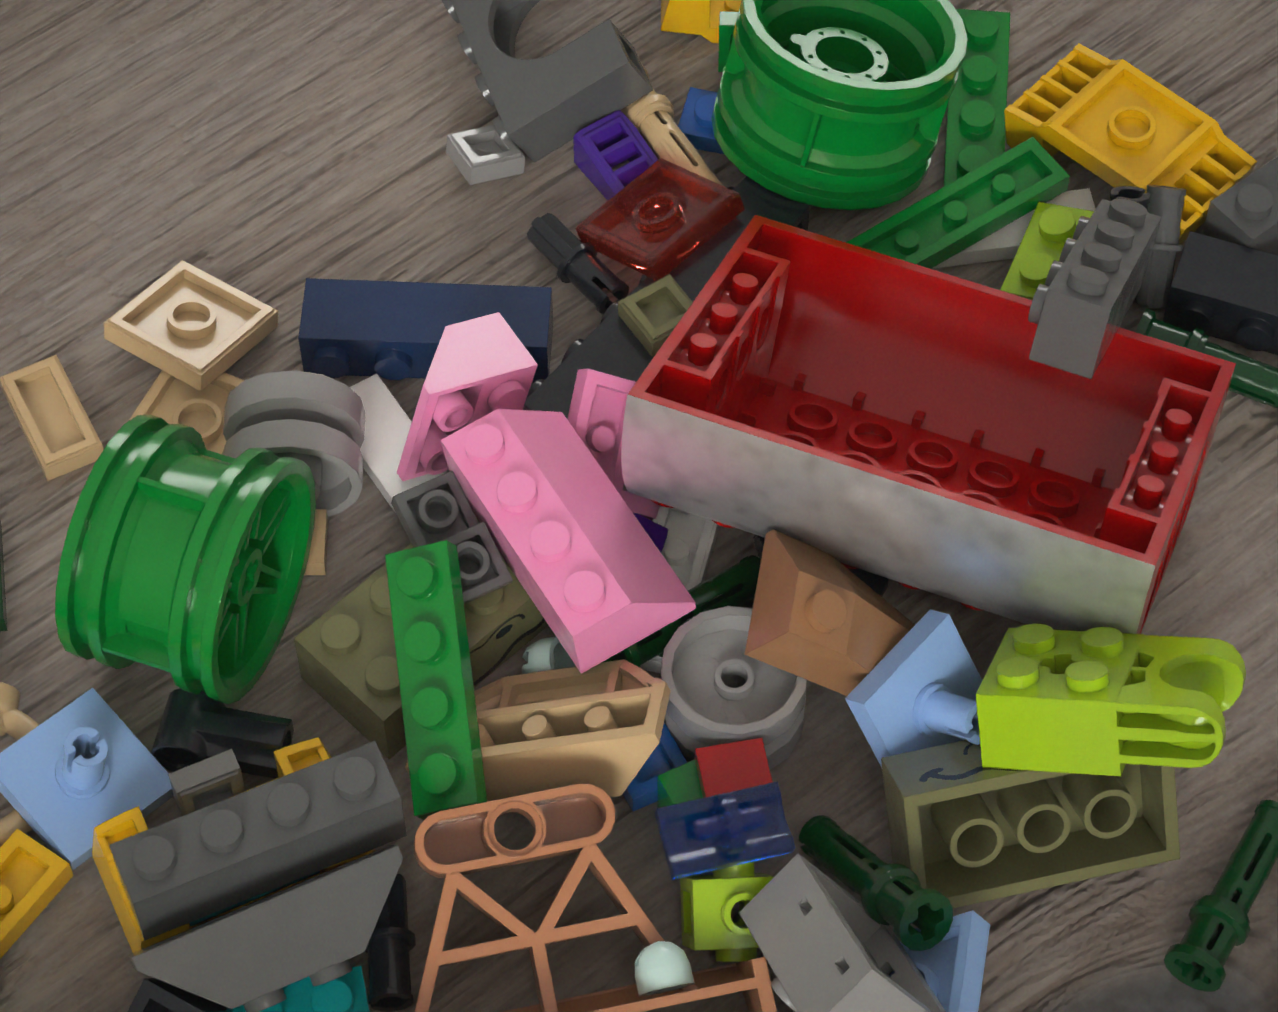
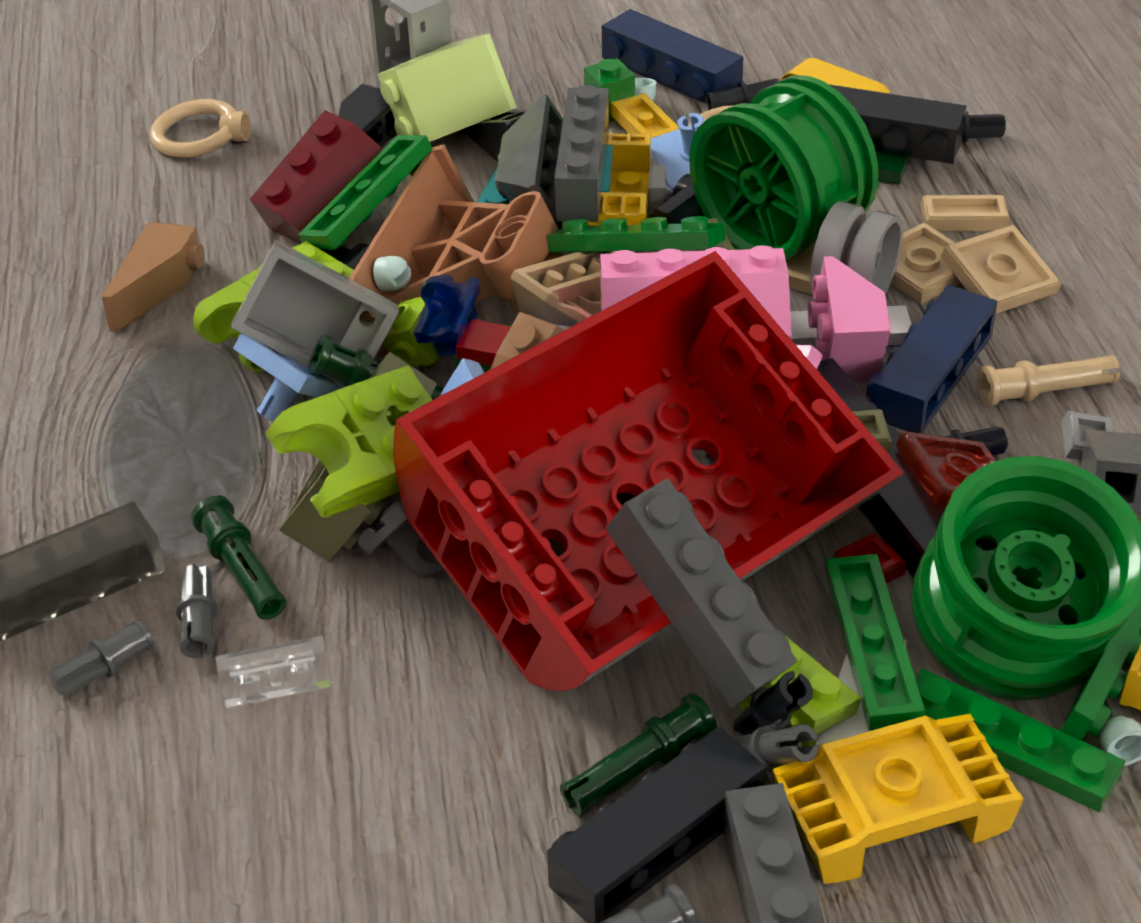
camera: 120 degrees right, 15 degrees down
none -> tan pin [977,354,1120,407]

